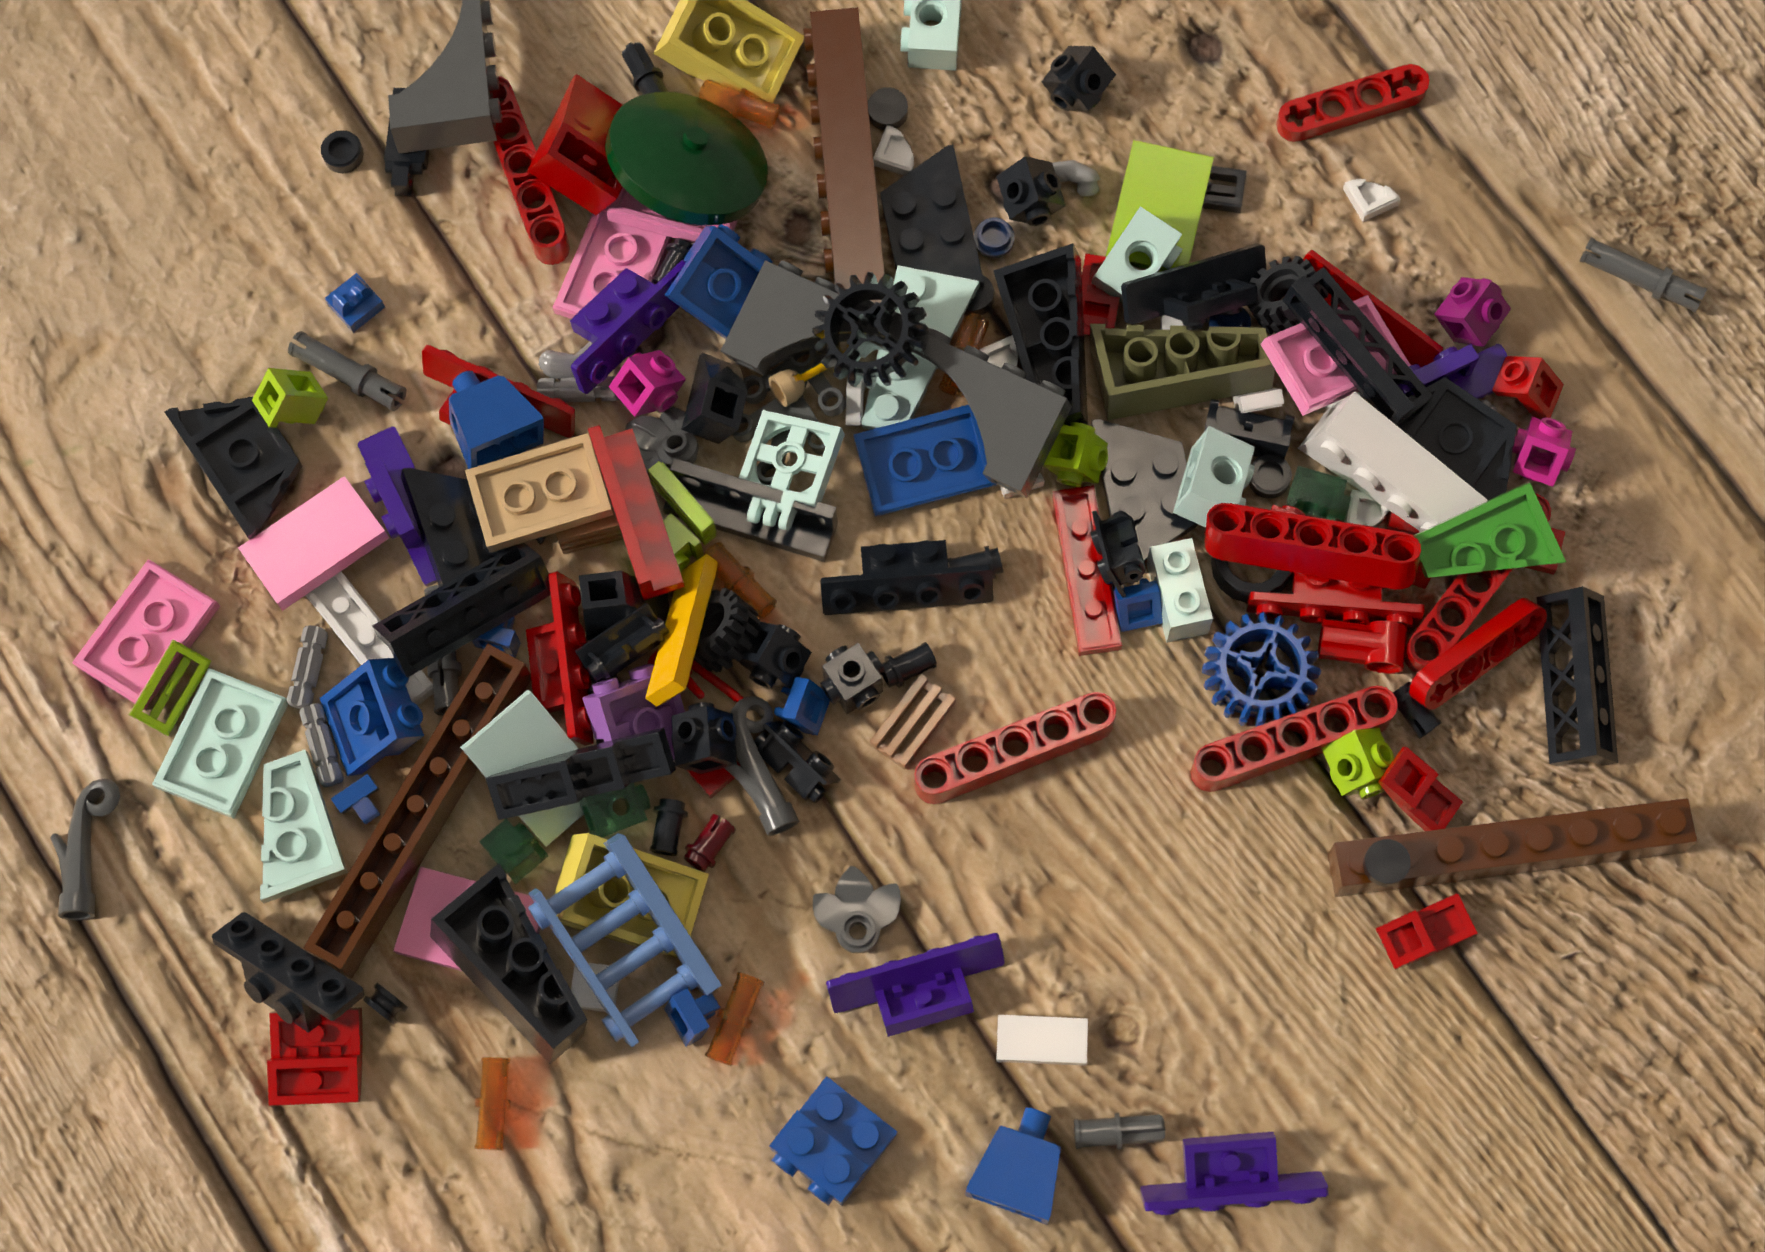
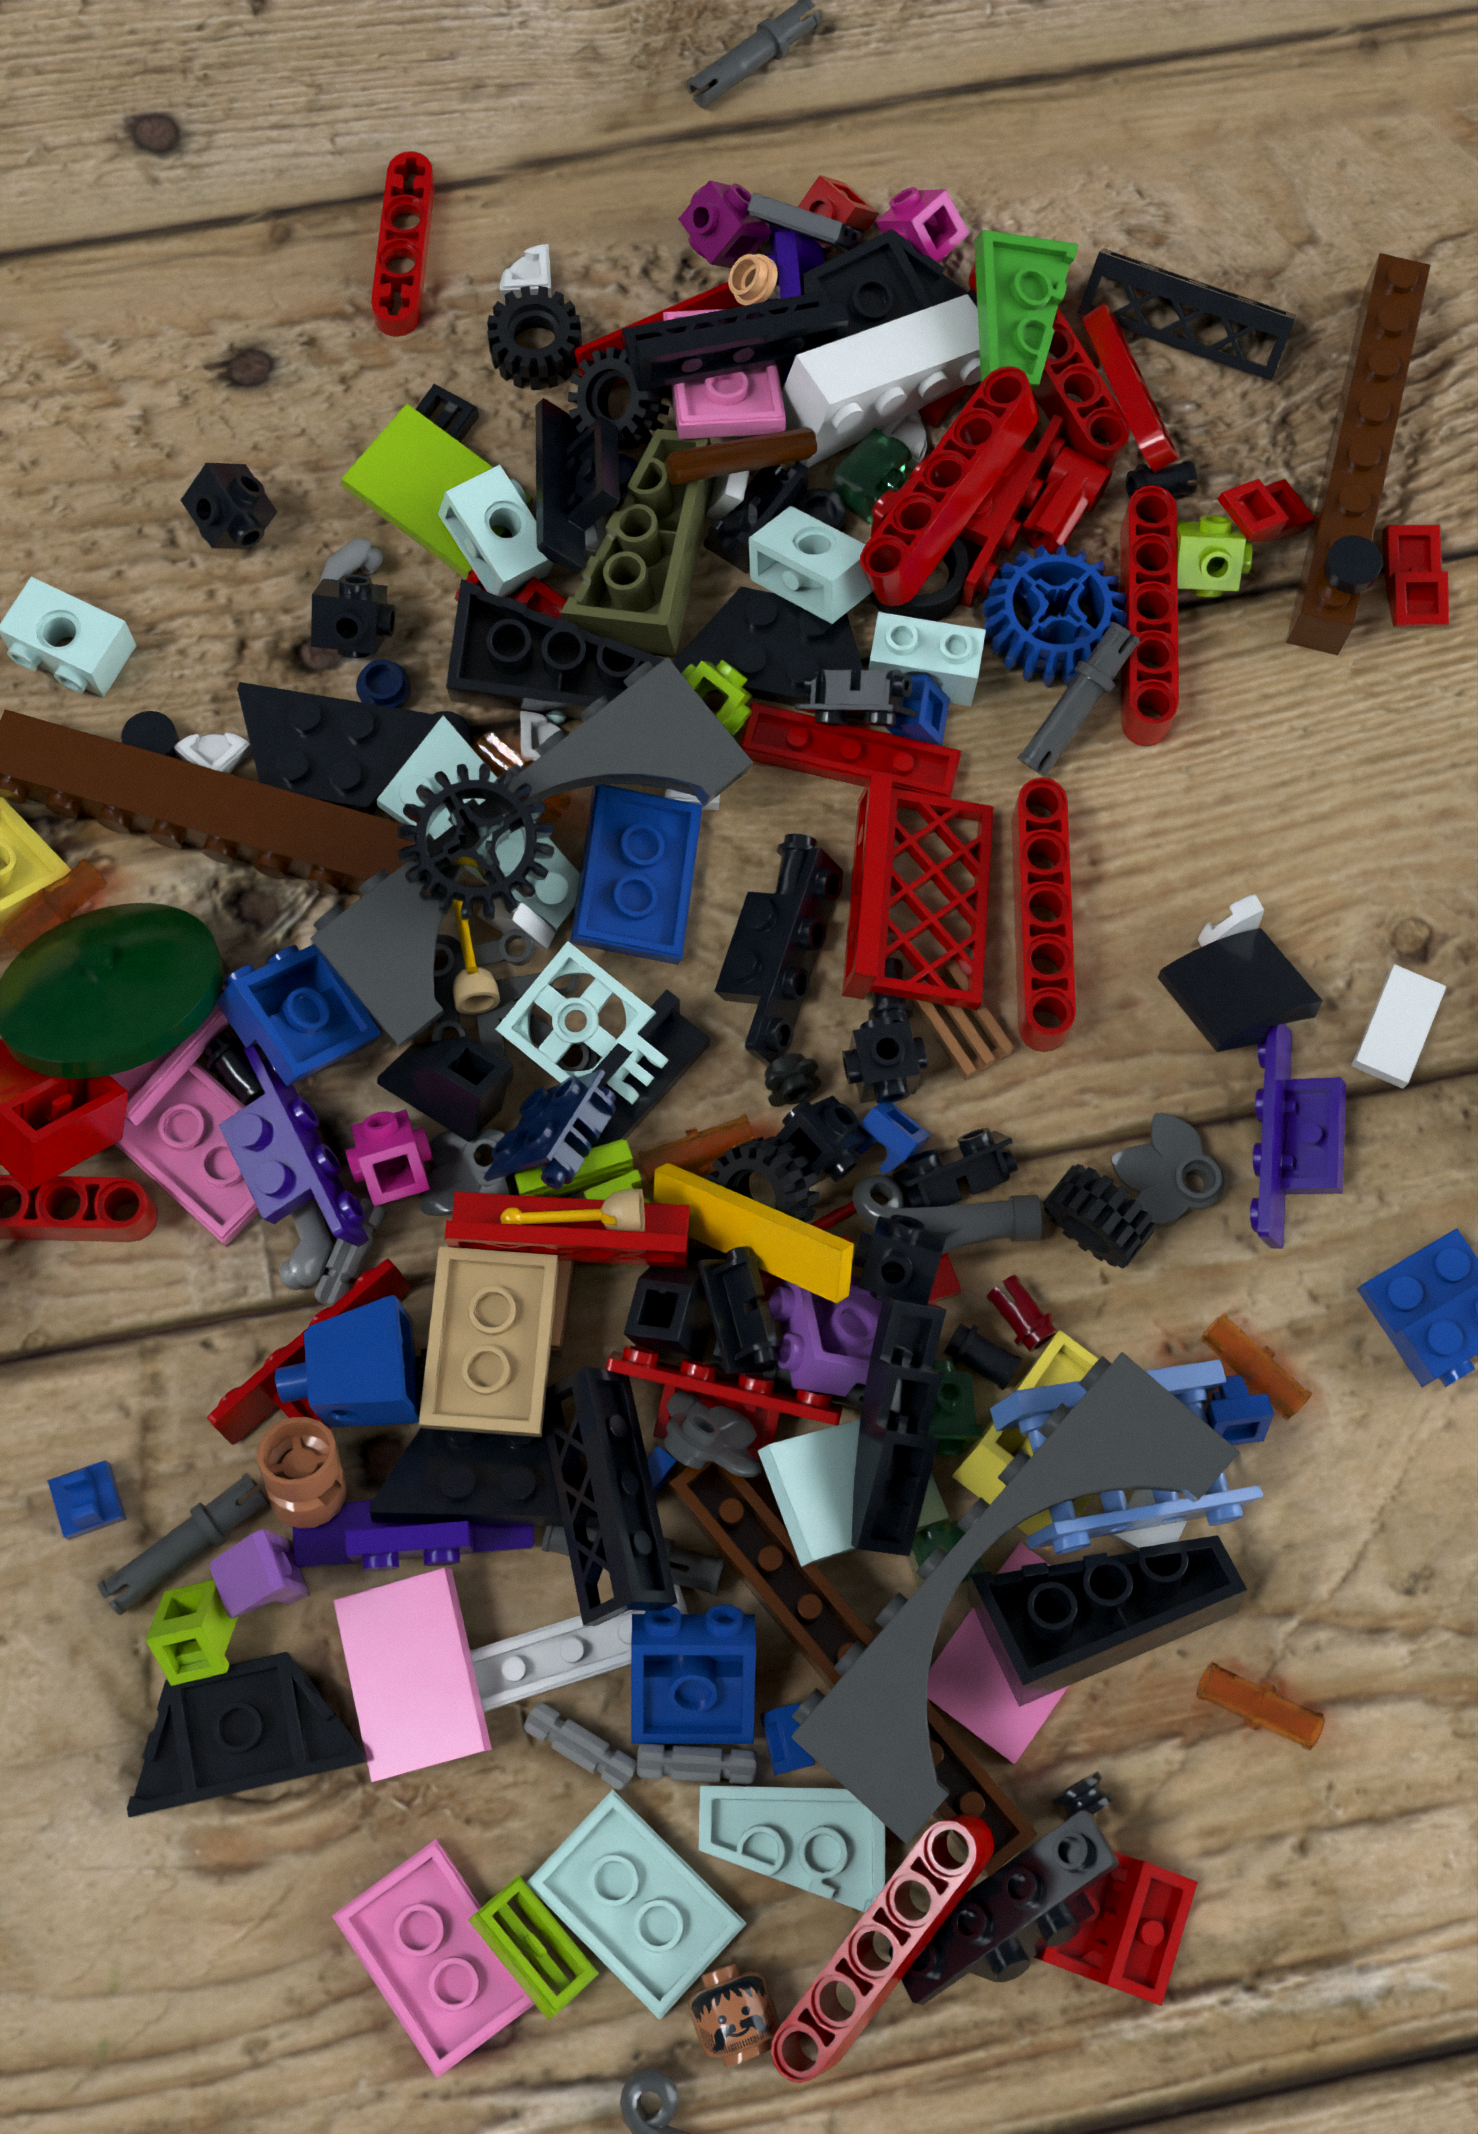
camera: 75 degrees left, 0 degrees up
none -> medium lavender slope [210,1529,310,1618]
none -> nougat wheel [256,1417,347,1528]
none -> dark blue hinge [483,1069,616,1189]
none -> black tyre [487,286,582,390]
none -> hinge [500,1189,645,1232]
none -> reddish brown axle [664,427,818,485]
none -> dark grey plate [664,1391,763,1477]
none -> nougat head [688,1962,780,2067]
none -> light nougat plate [728,254,778,306]
none -> black tile [747,192,862,251]
none -> pearl dark grey plate [764,1053,821,1107]
none -> red beam [771,1813,994,2083]
none -> dark grey arch [791,1352,1240,1844]
none -> red fence [842,774,994,1010]
none -> dark grey pin [1017,622,1141,778]
none -> black tyre [1043,1164,1156,1268]
none -> black slope [1157,928,1323,1052]
none -> white tile [1198,894,1264,947]

